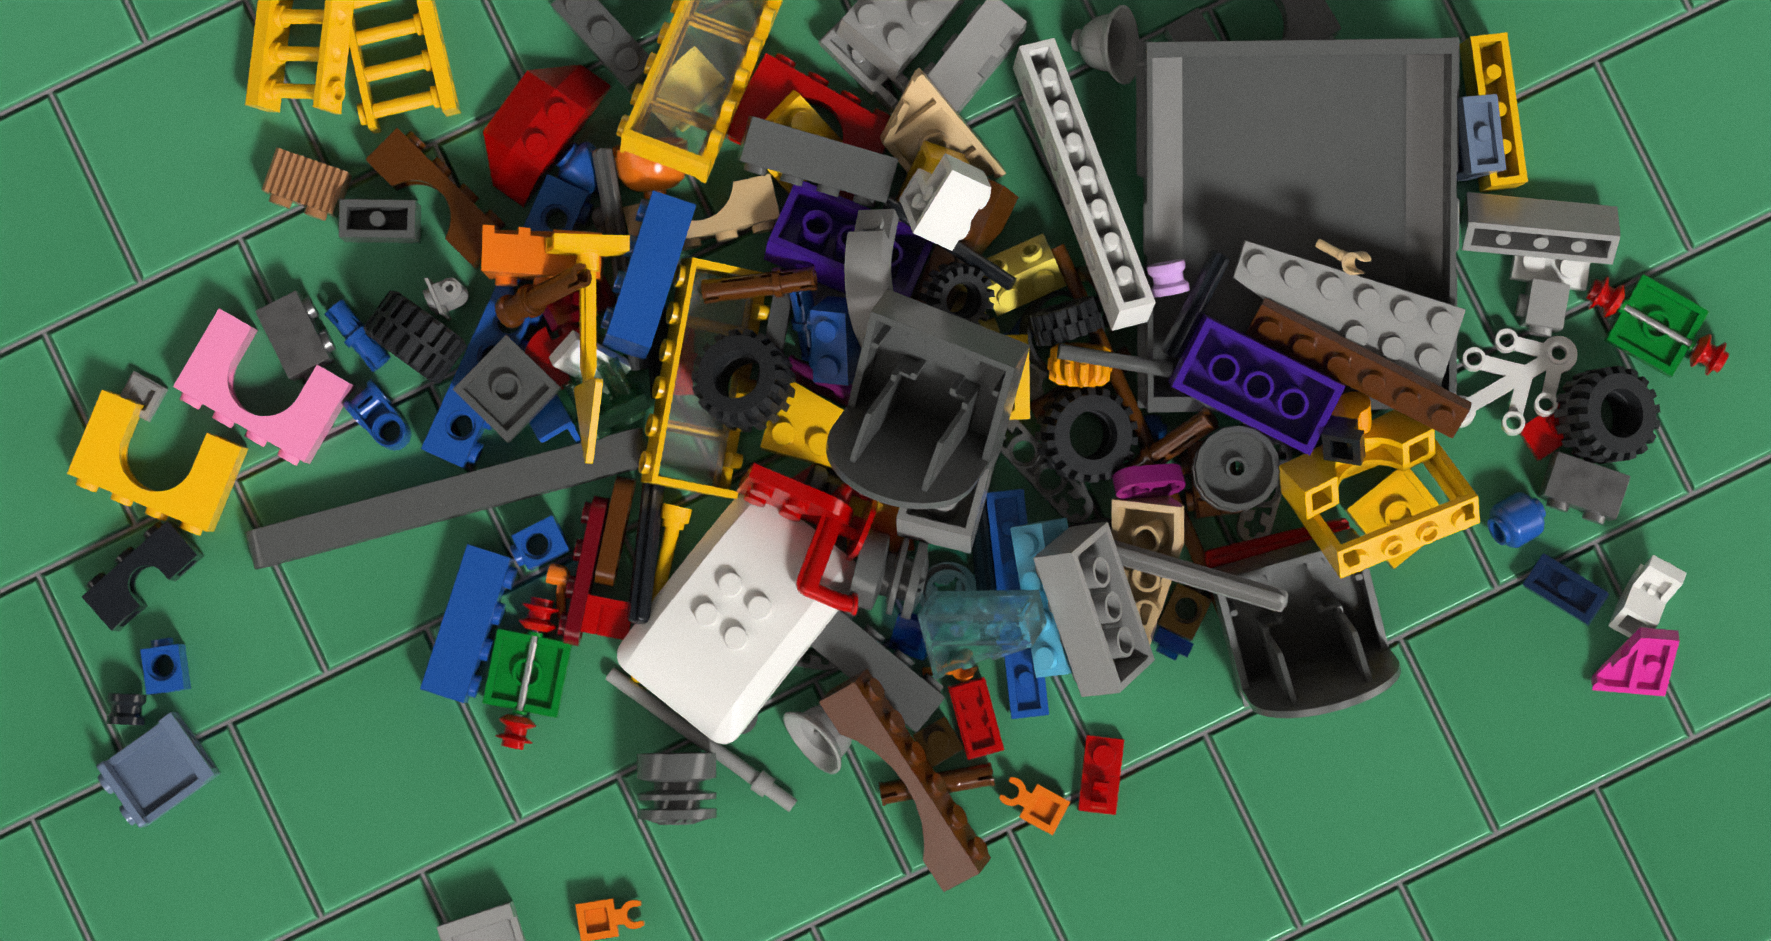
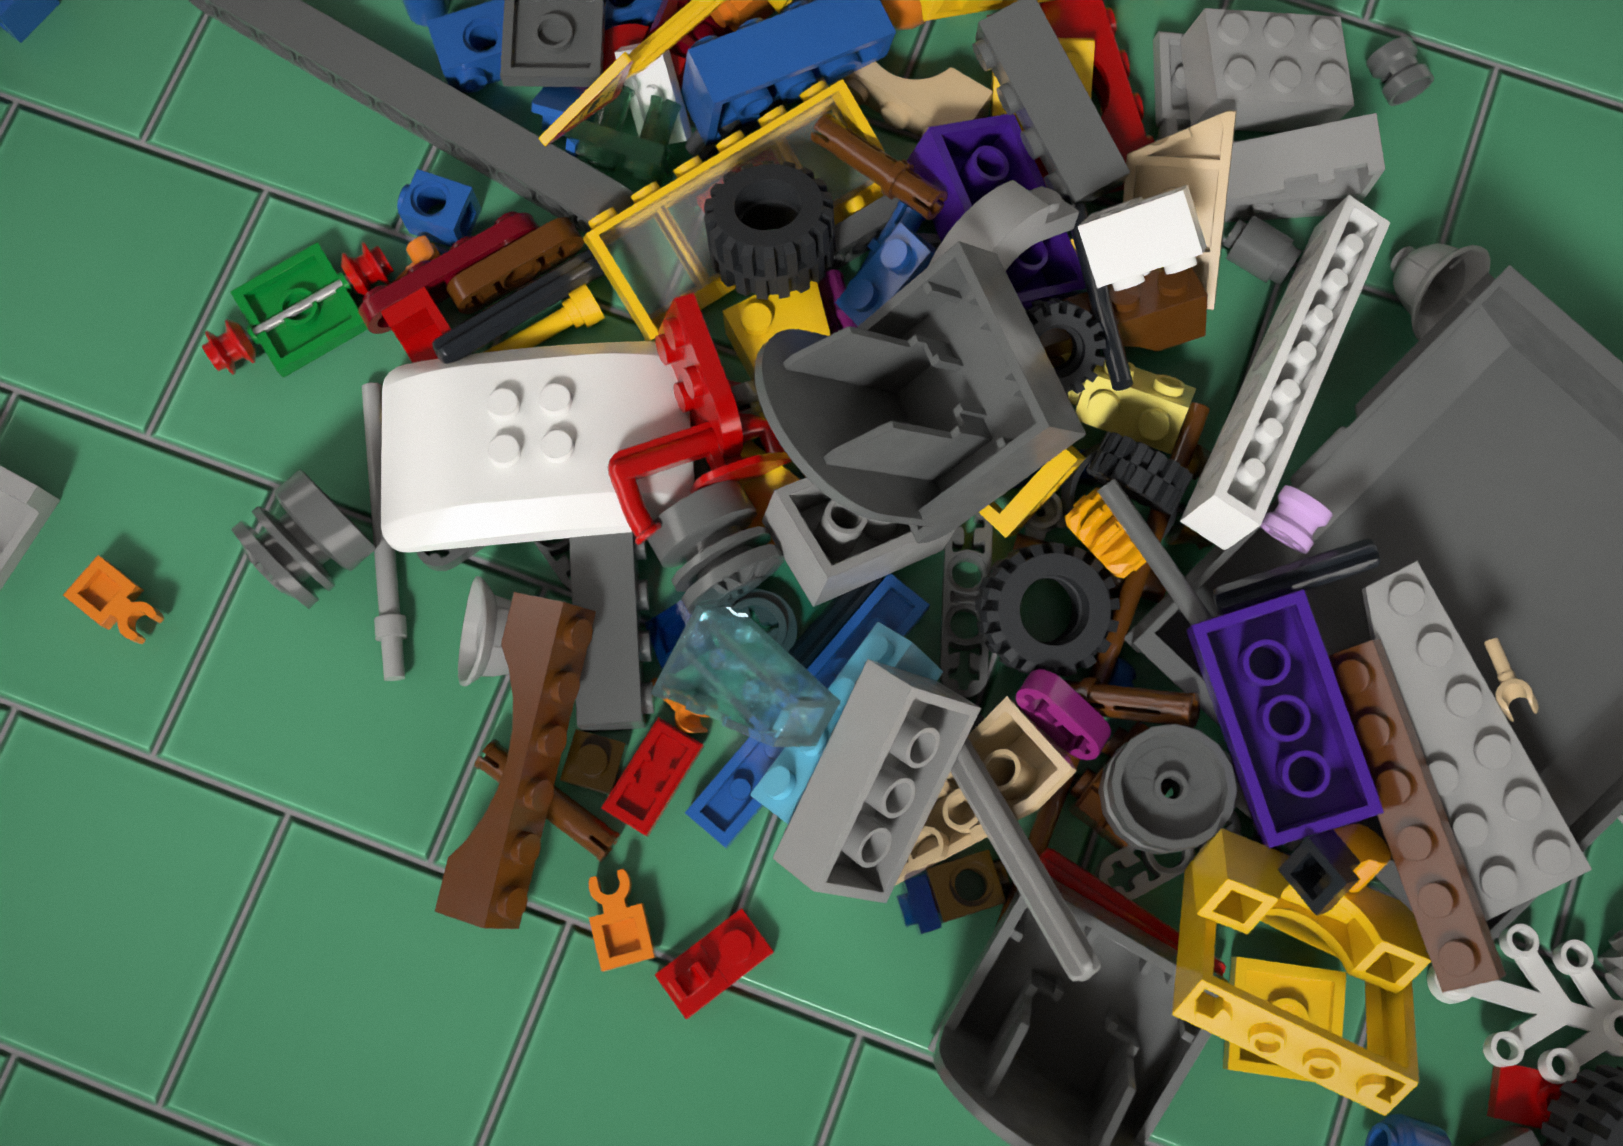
camera: 45 degrees right, 10 degrees down
blue brick [420,544,518,703] -> none
none -> dark grey brick [1223,216,1302,285]

